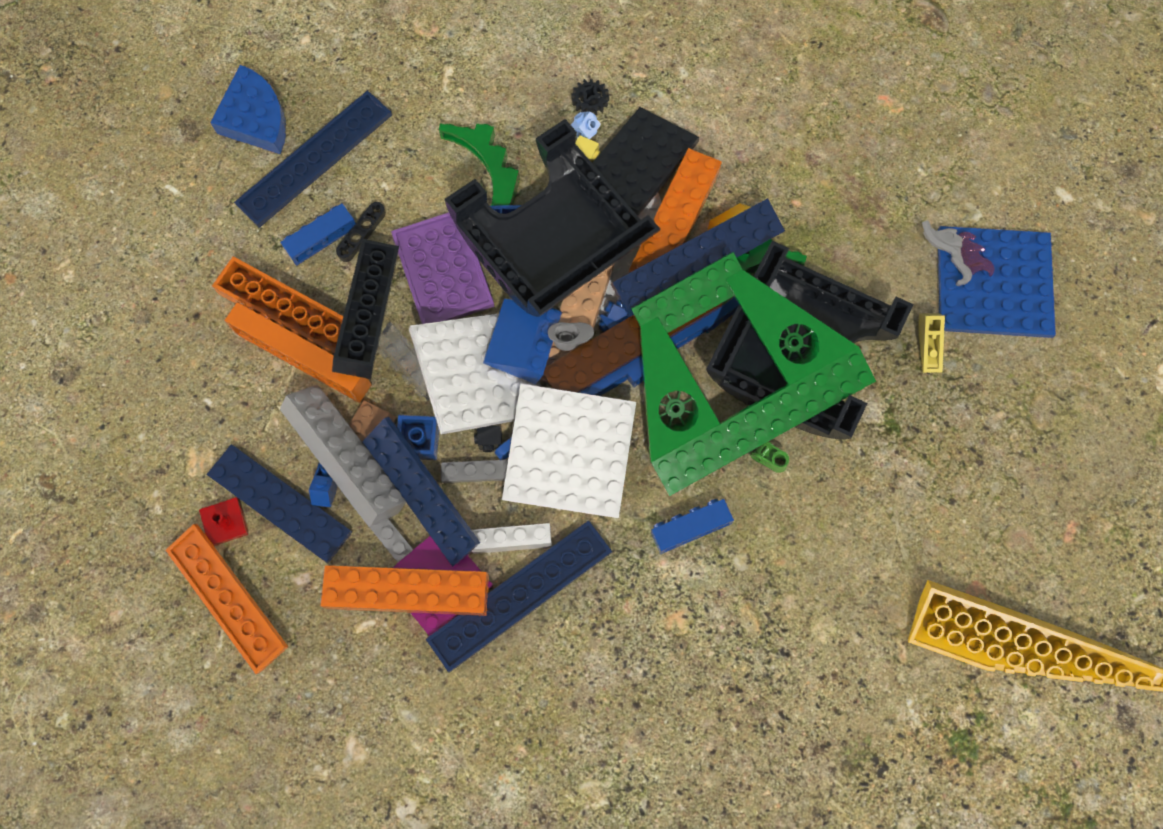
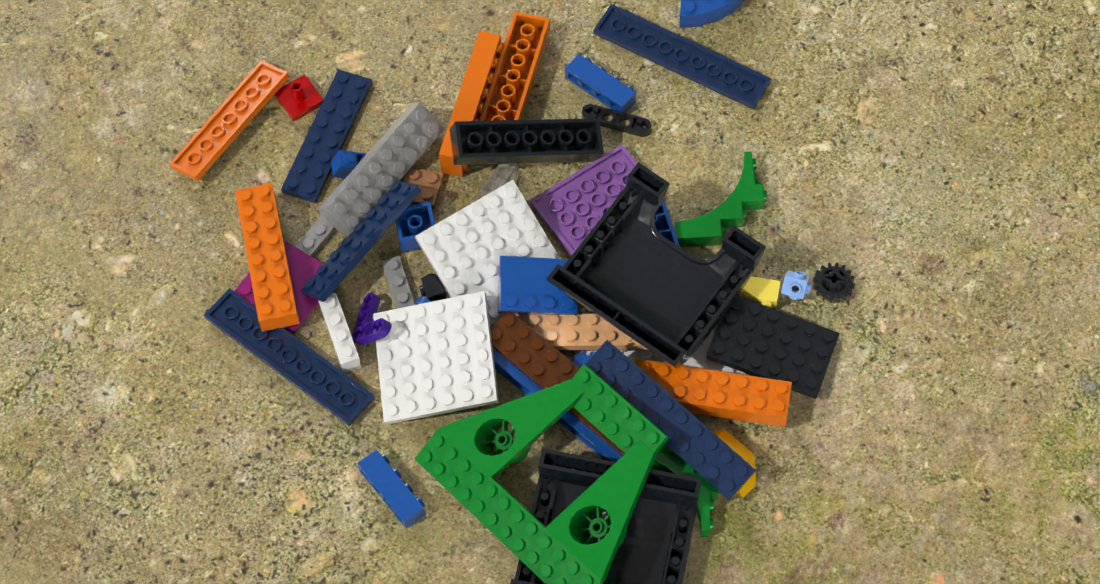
camera: 75 degrees right, 10 degrees down
light grey piece [548,322,594,351] -> none
bright green piece [750,441,789,473] -> none
none -> dark purple beam [352,292,392,345]

